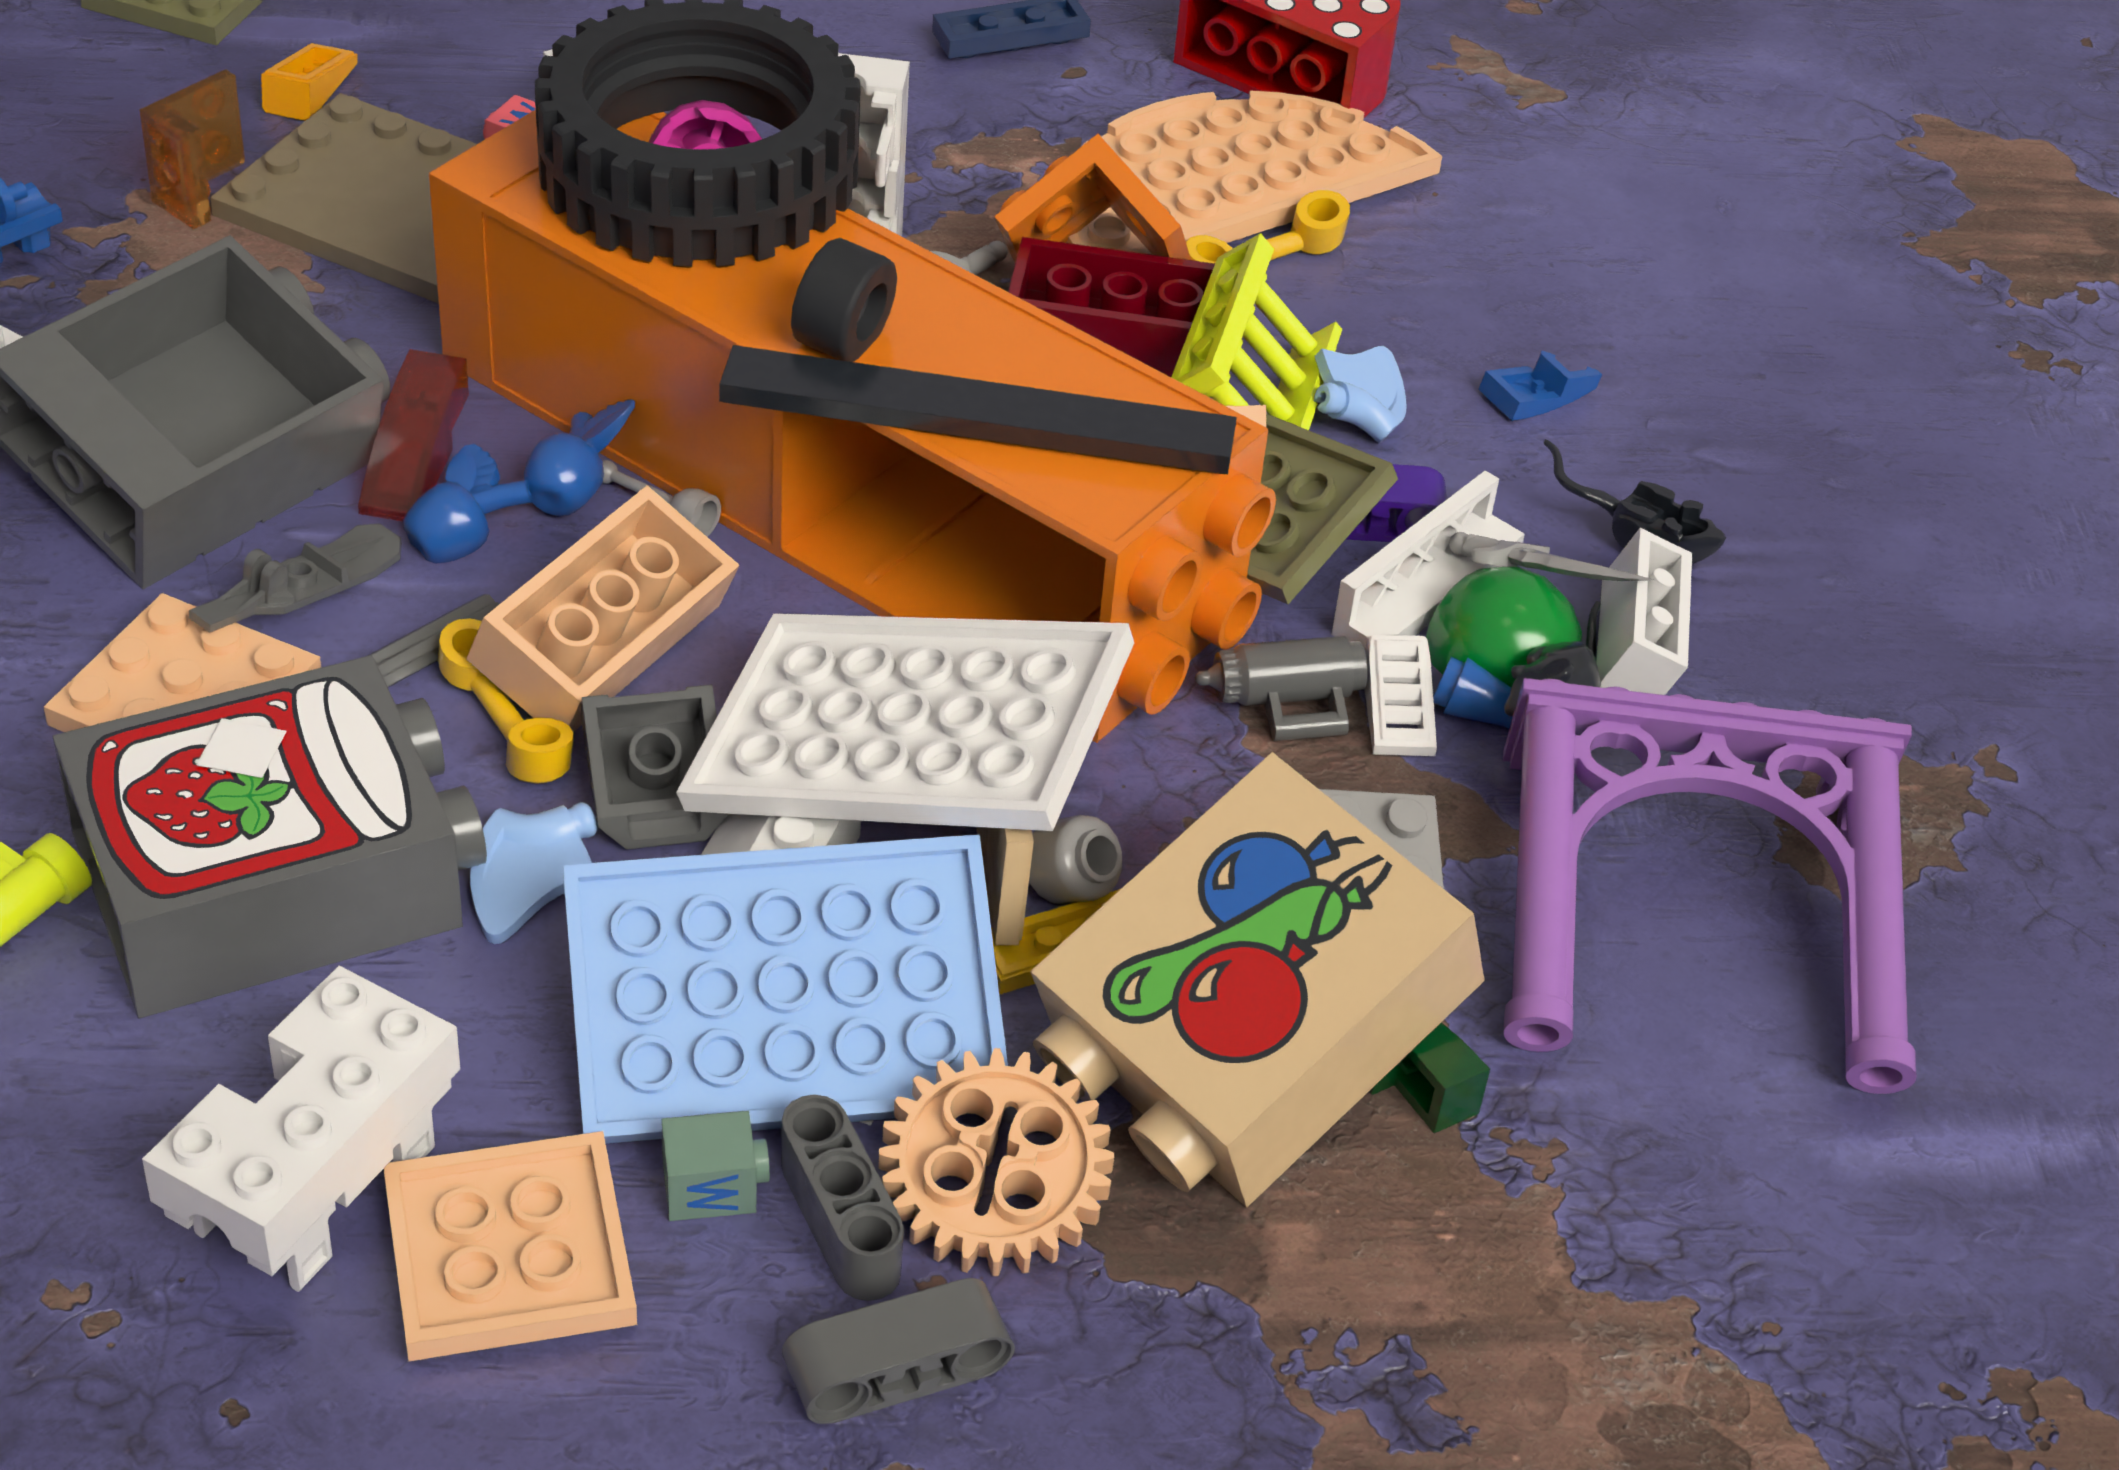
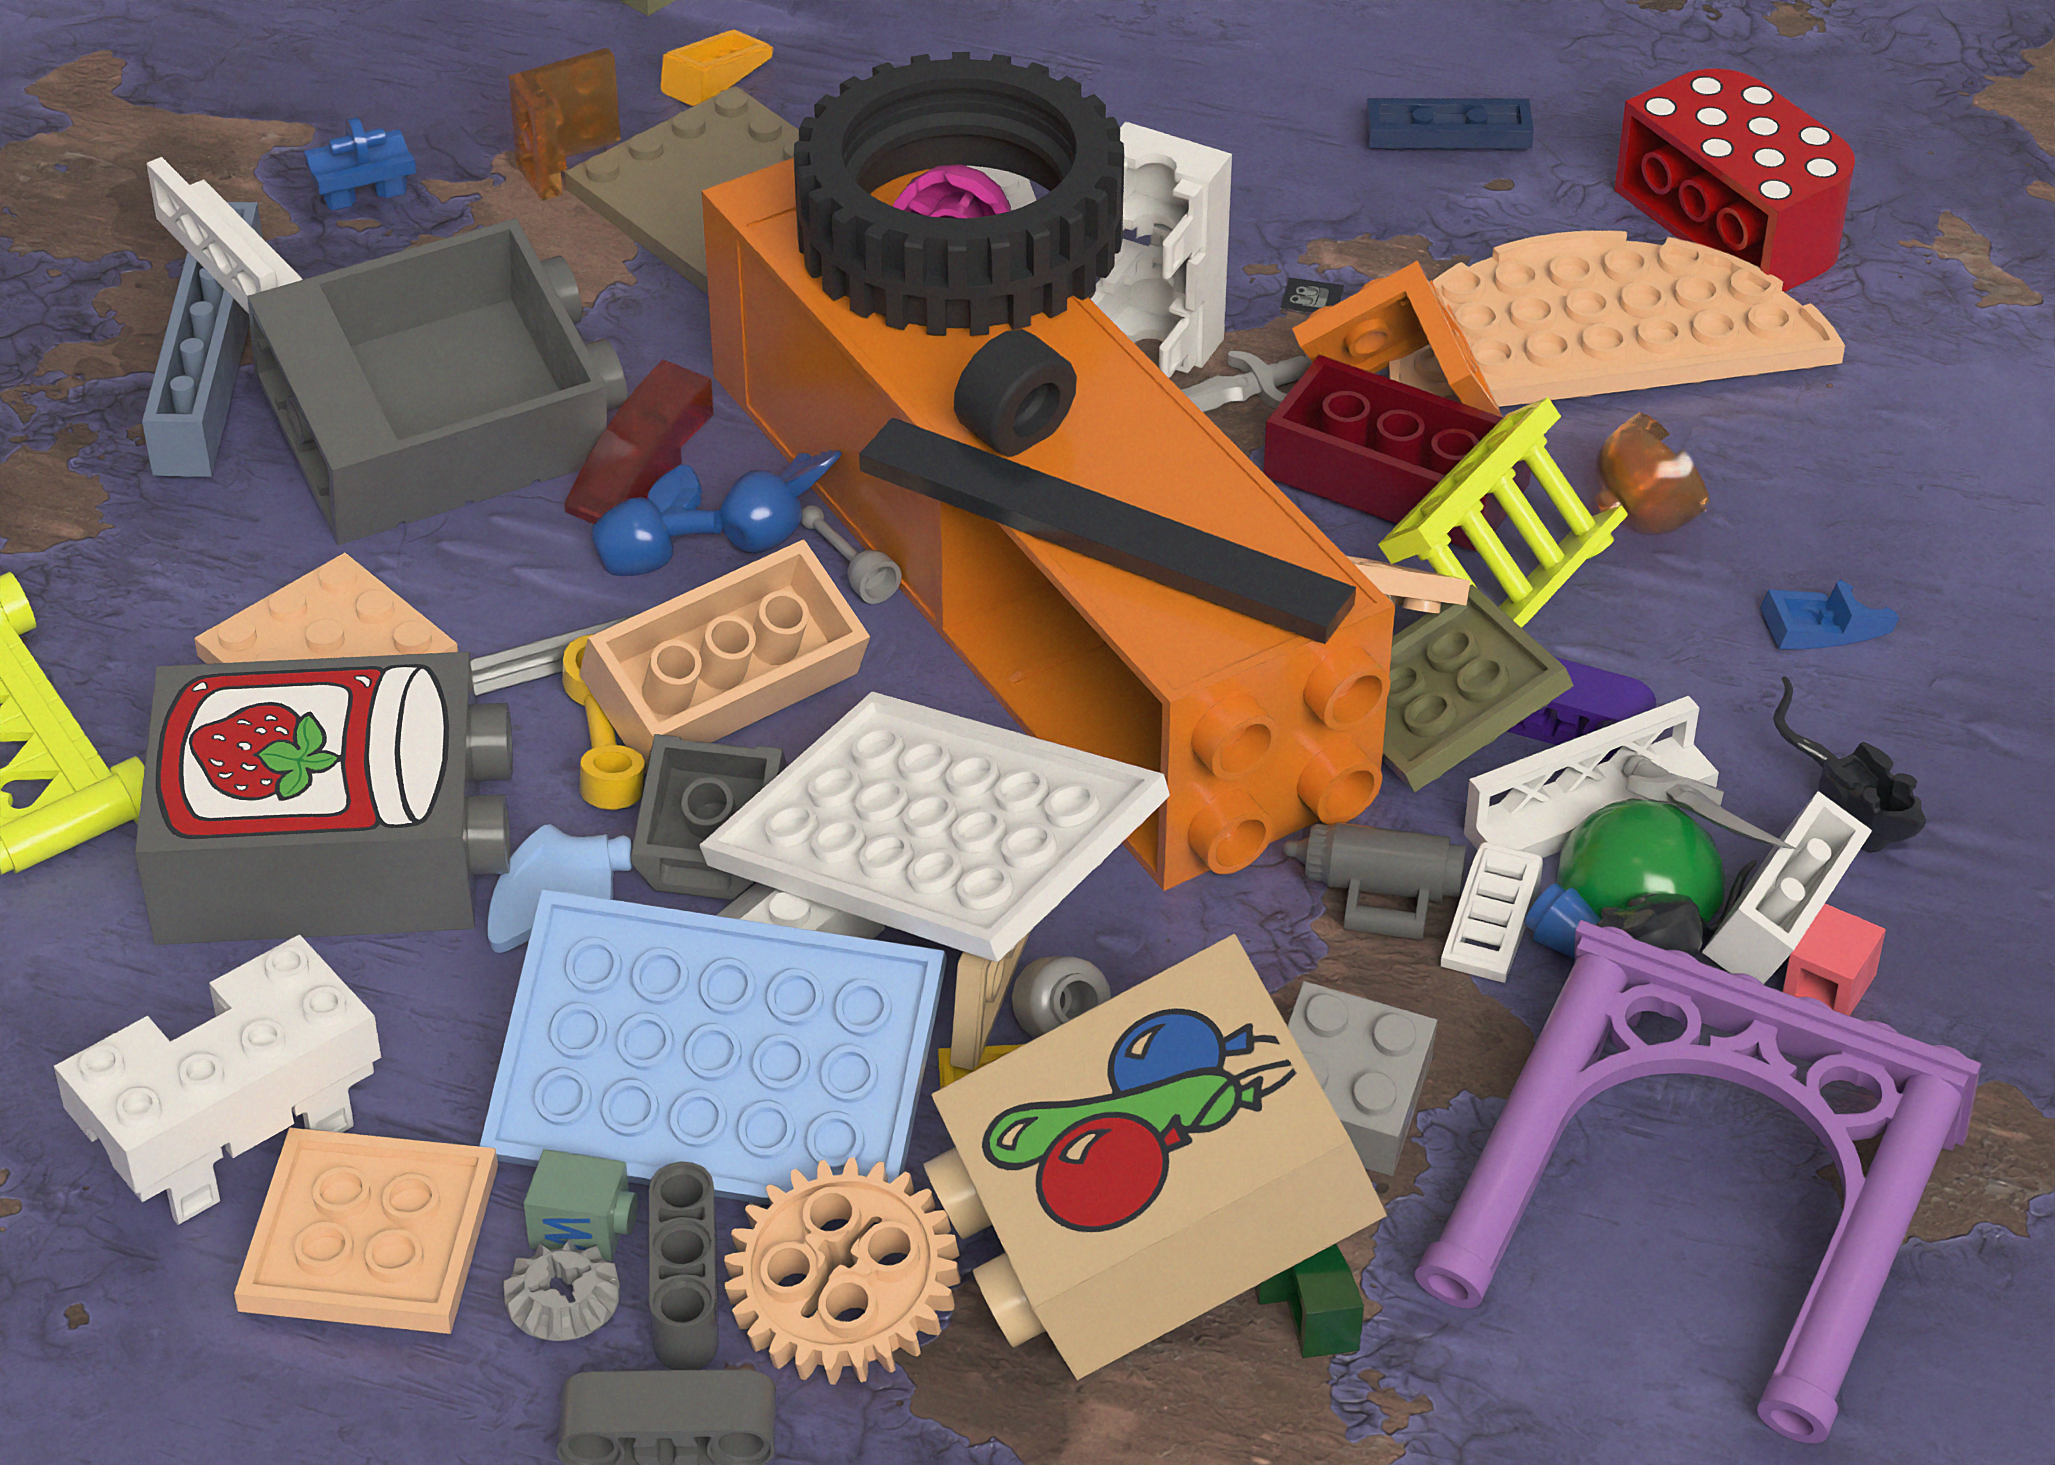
camera: 25 degrees right, 0 degrees up
dark grey piece [189,523,402,633] -> none
white sticker [196,718,287,778] -> none
yellow piece [1186,190,1350,263] -> none
light blue arm [1314,346,1407,443] -> none
none -> light grey gear [504,1239,620,1341]
none -> black sticker [1280,277,1345,313]
none -> clear orange cylinder [1594,412,1710,535]
none -> coral brick [1783,903,1886,1016]

